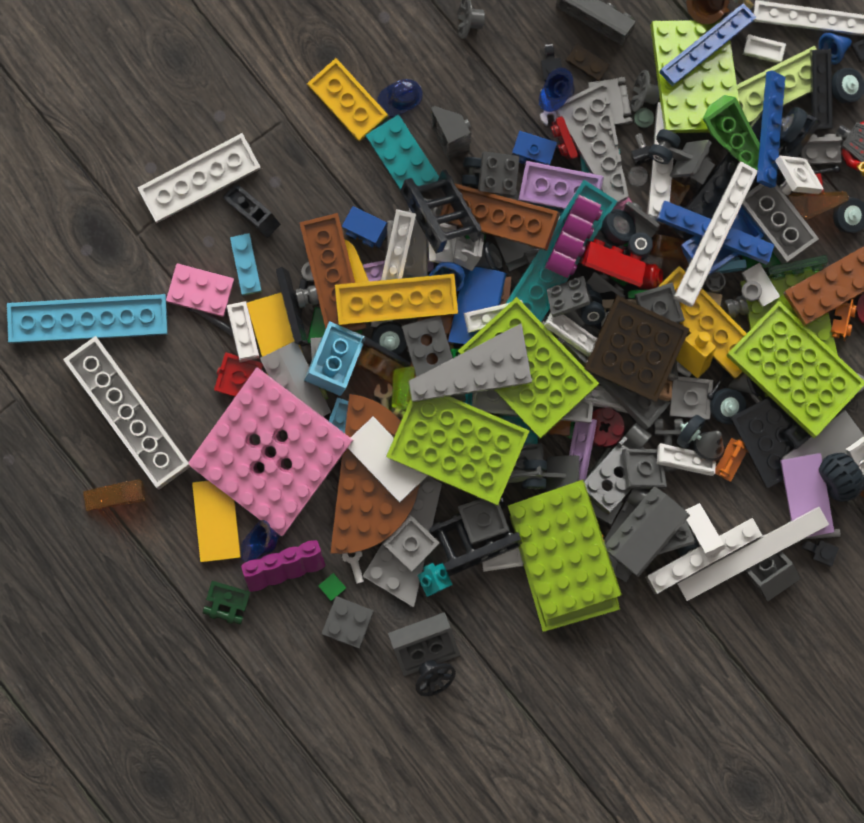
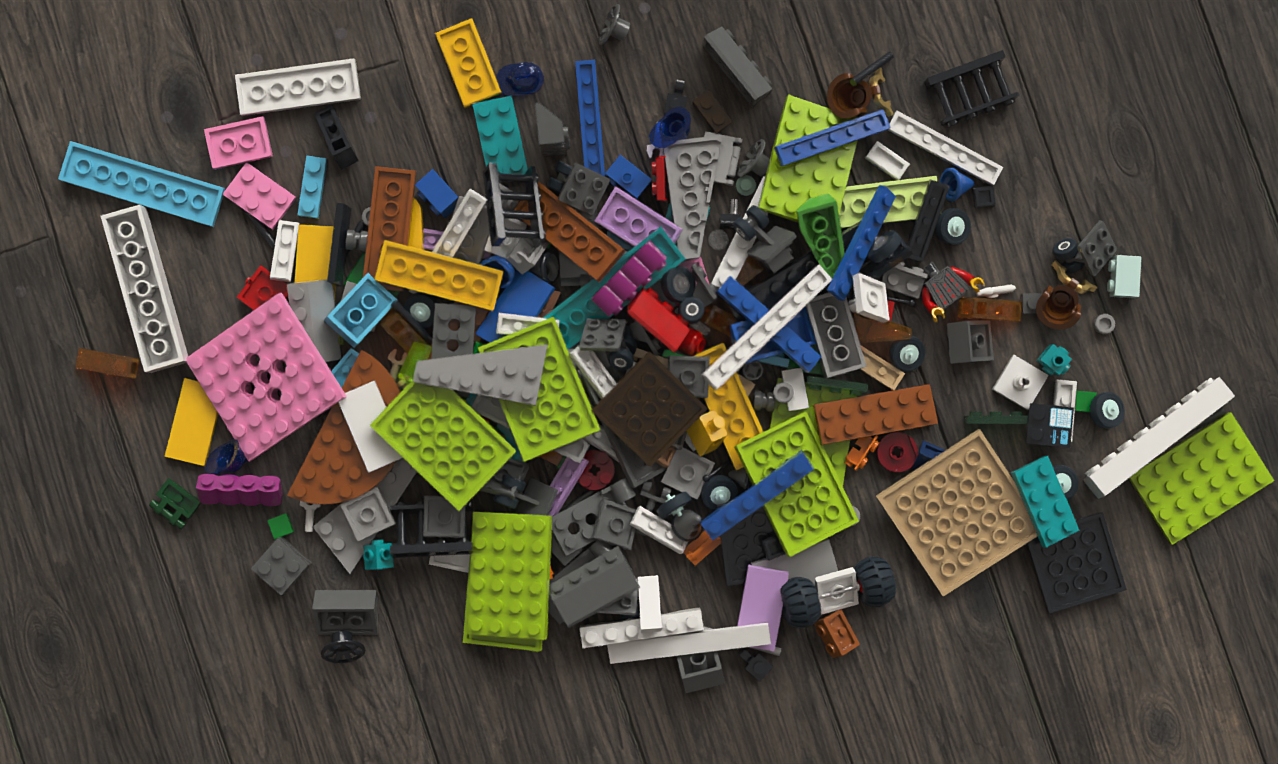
camera: 15 degrees right, 5 degrees up
none -> bright pink plate [204,116,273,170]
none -> blue plate [575,60,605,176]
none -> blue arch [701,450,814,540]
none -> tan plate [860,345,905,391]

